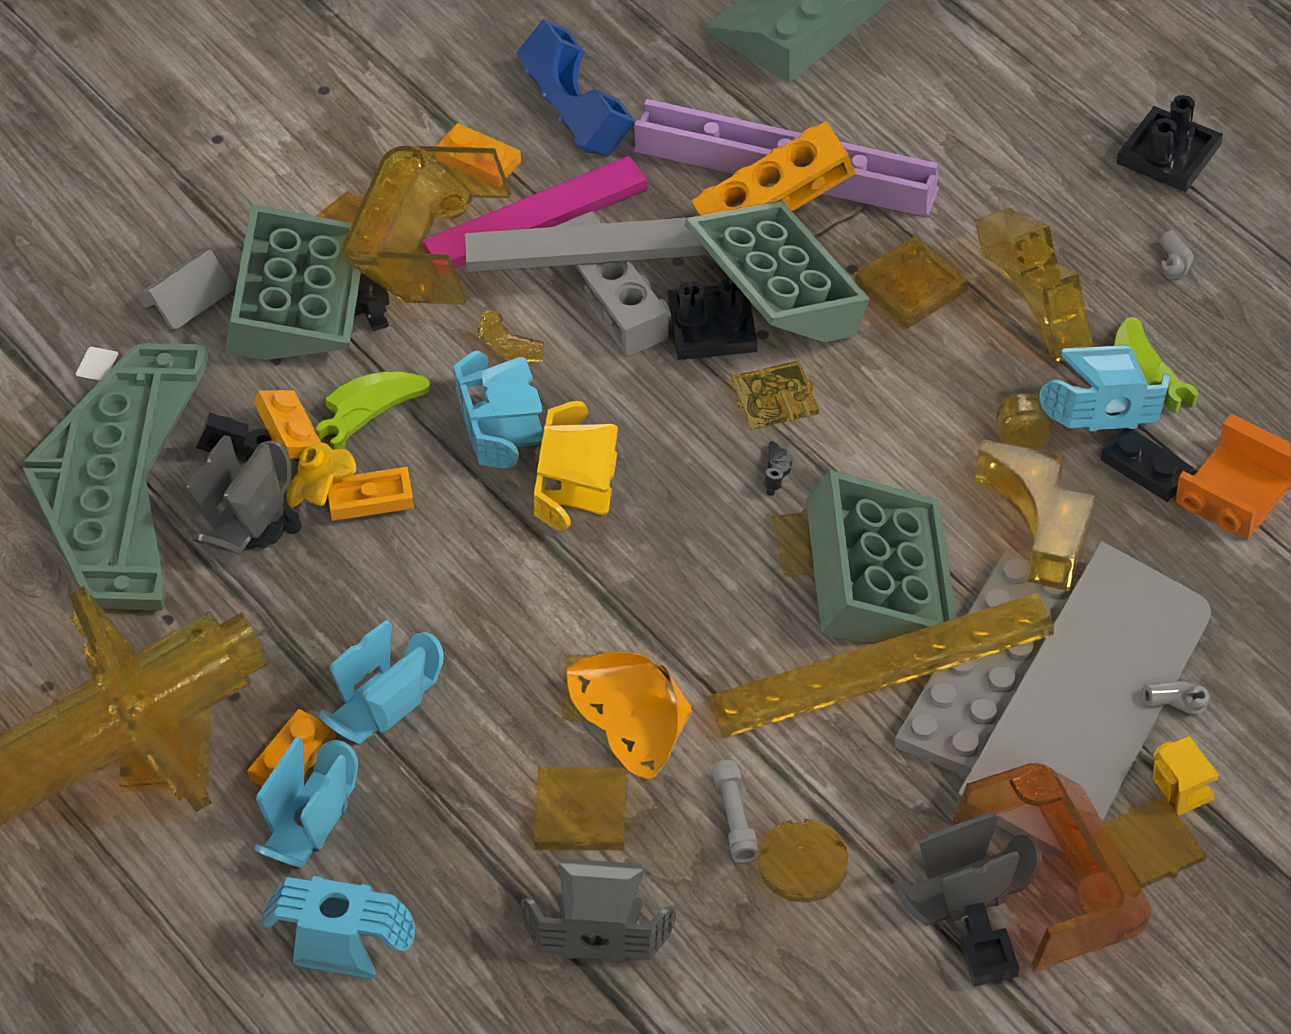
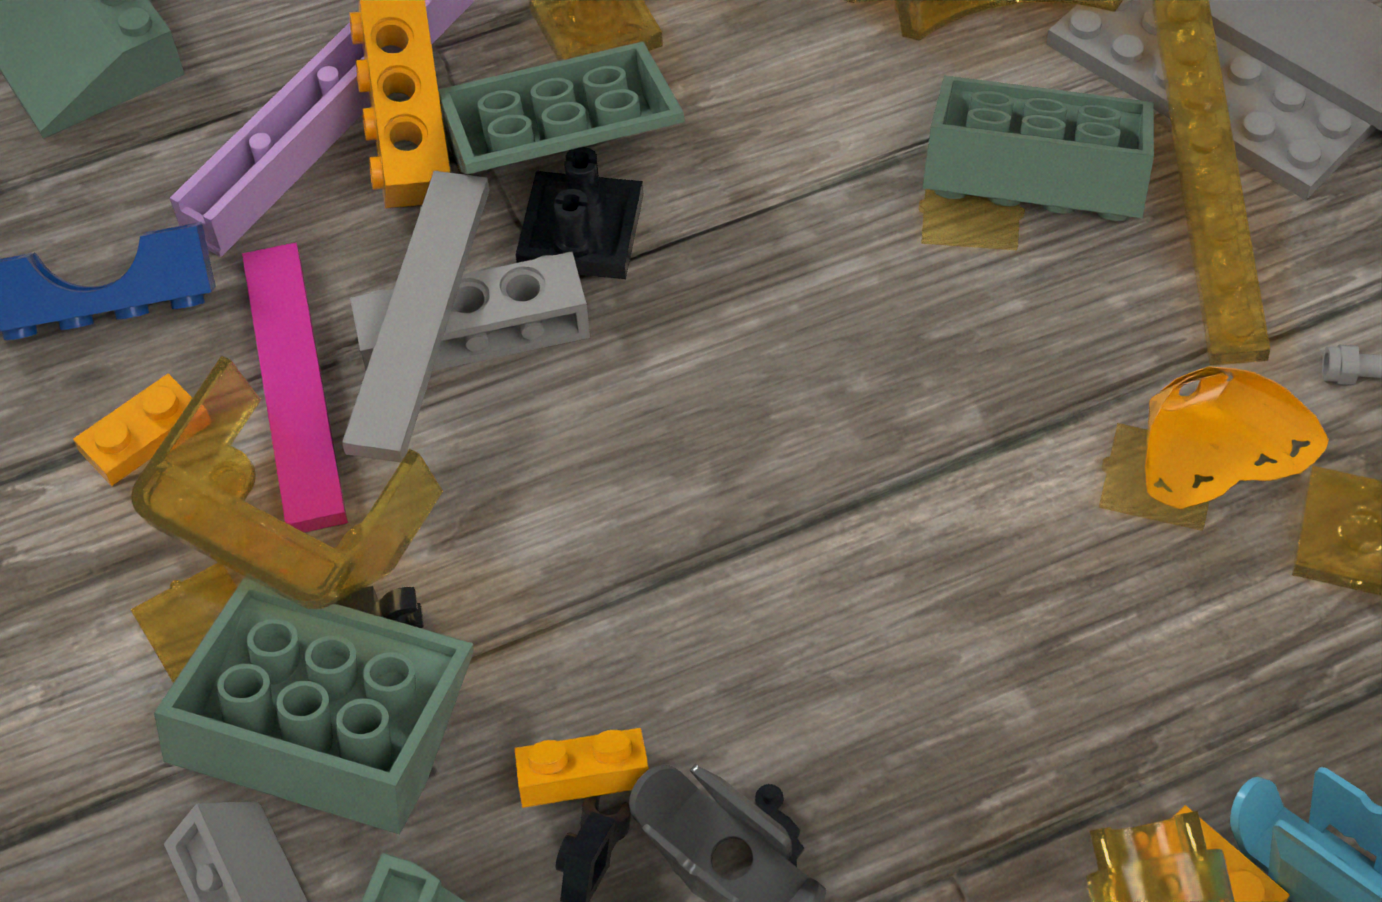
camera: 75 degrees left, 5 degrees up
yellow plate [286,443,356,508] -> none
lime piece [316,372,430,450] -> none
medium azure piece [318,620,444,744] -> none
light orange plate [328,466,414,521] -> none
medium azure piece [453,351,543,469] -> none
clear yellow arm [478,311,544,362] -> none
yellow piece [534,401,618,531] -> none
clear yellow piece [731,360,819,430] -> none
black piece [763,441,793,496] -> none

